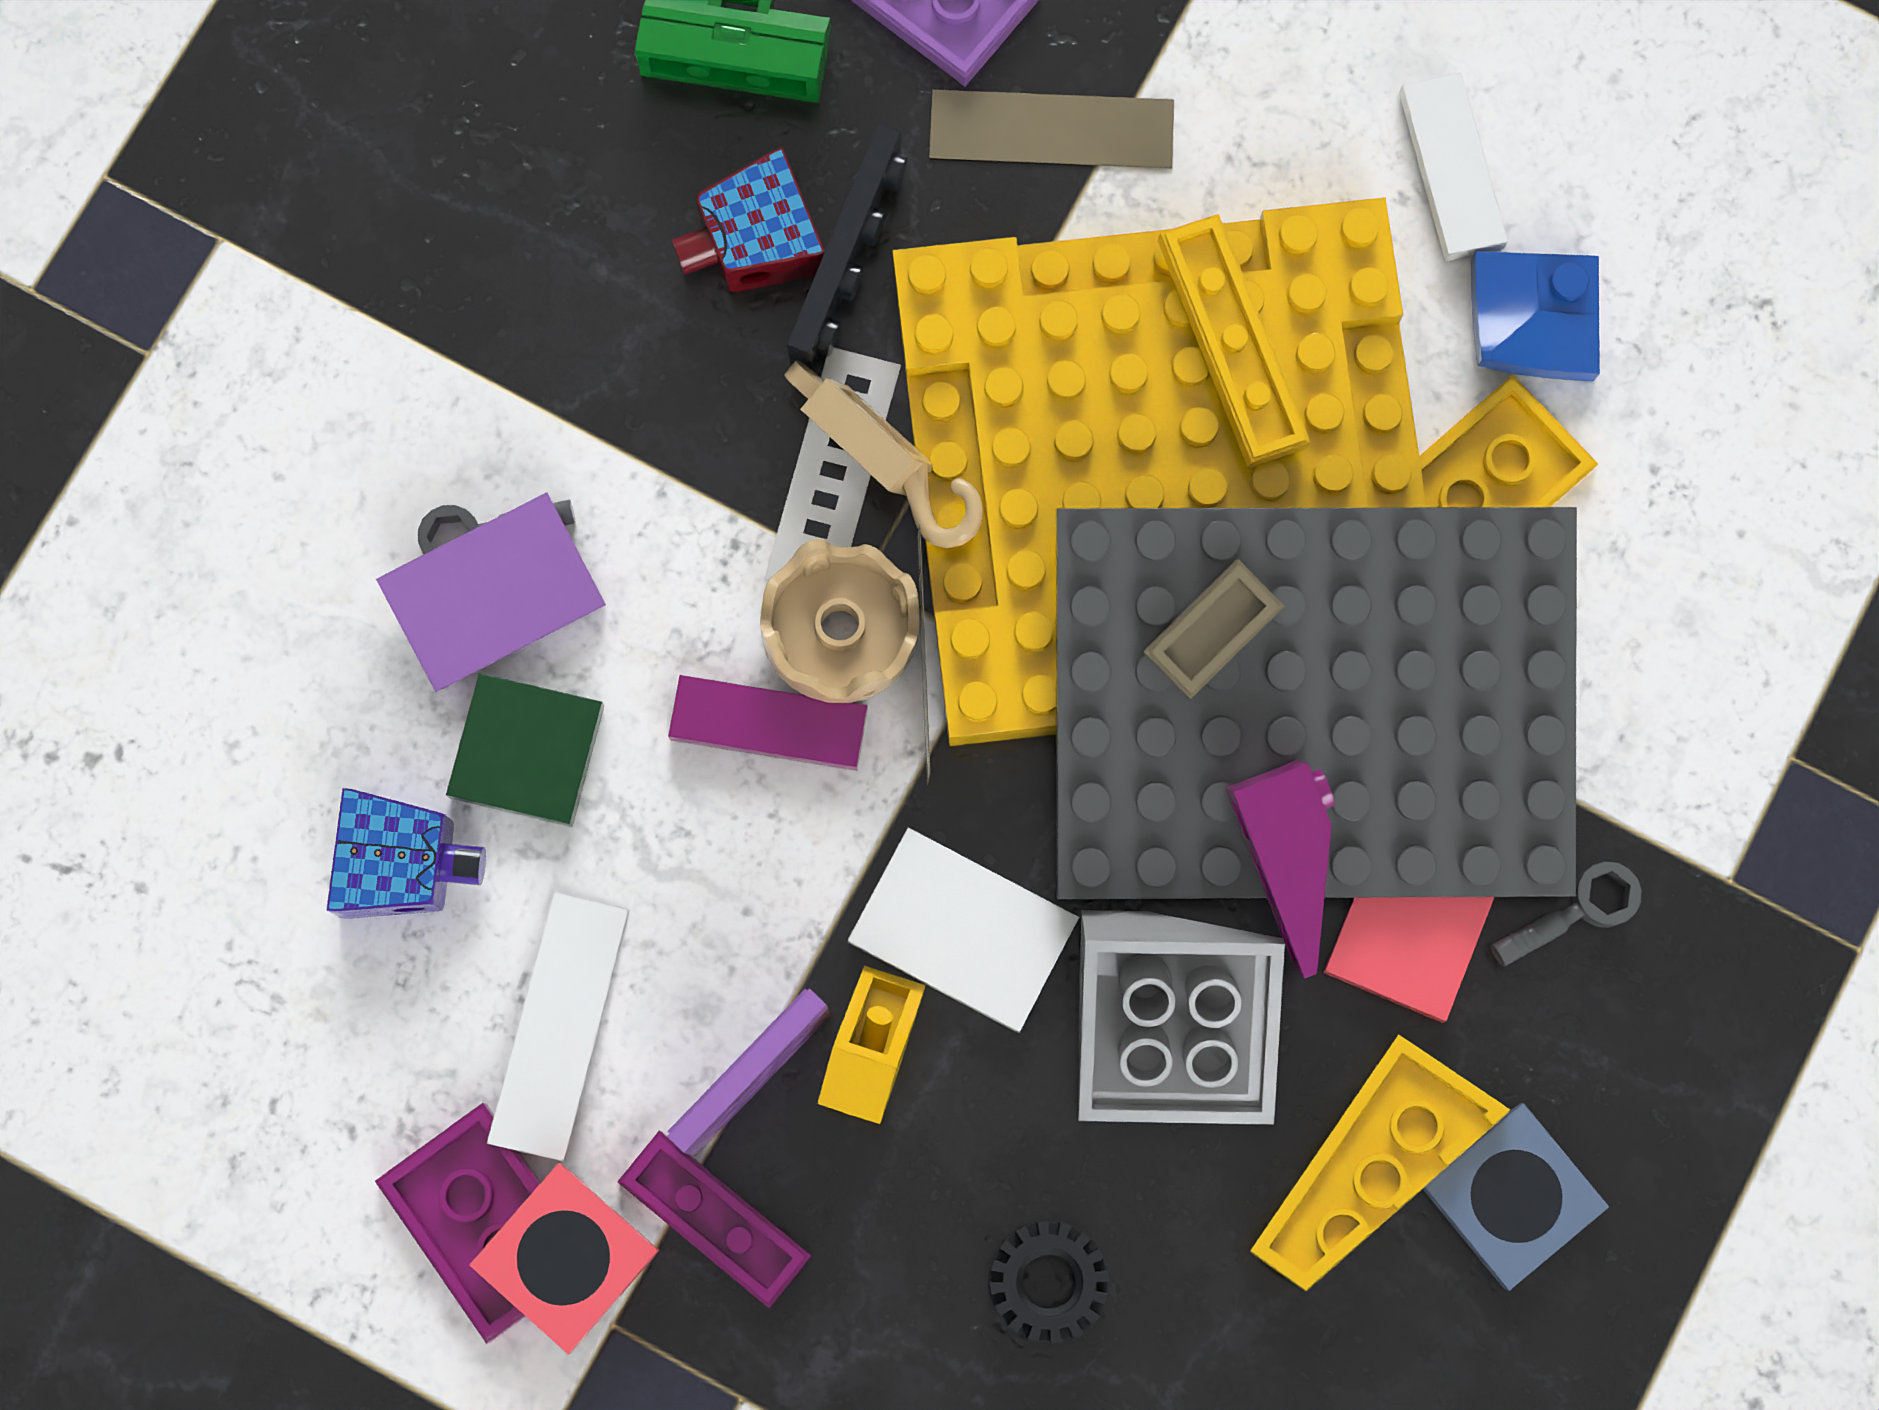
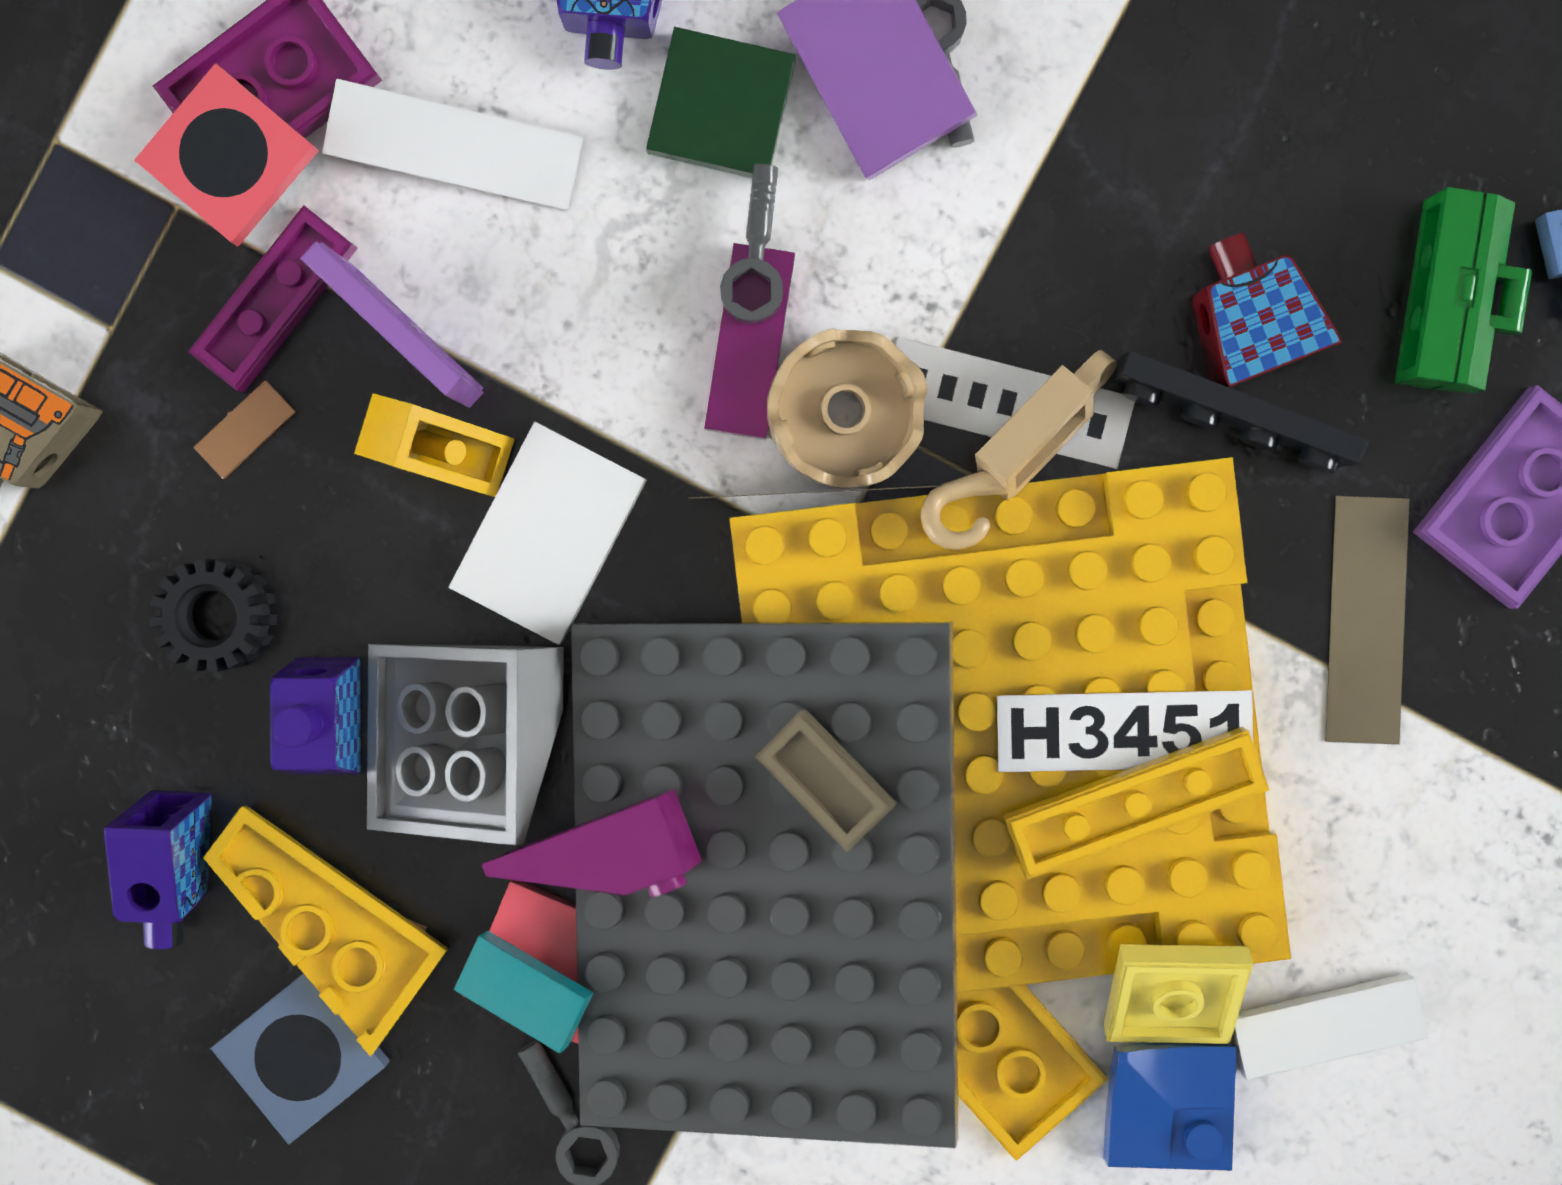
camera: 90 degrees right, 10 degrees up
none -> dark purple torso [104,791,212,949]
none -> medium nougat window [193,380,296,479]
none -> dark purple torso [270,657,361,775]
none -> teal tile [454,930,594,1054]
none -> dark grey piece [720,164,783,325]
none -> white sticker [997,690,1253,772]
none -> light yellow tile [1103,944,1253,1044]

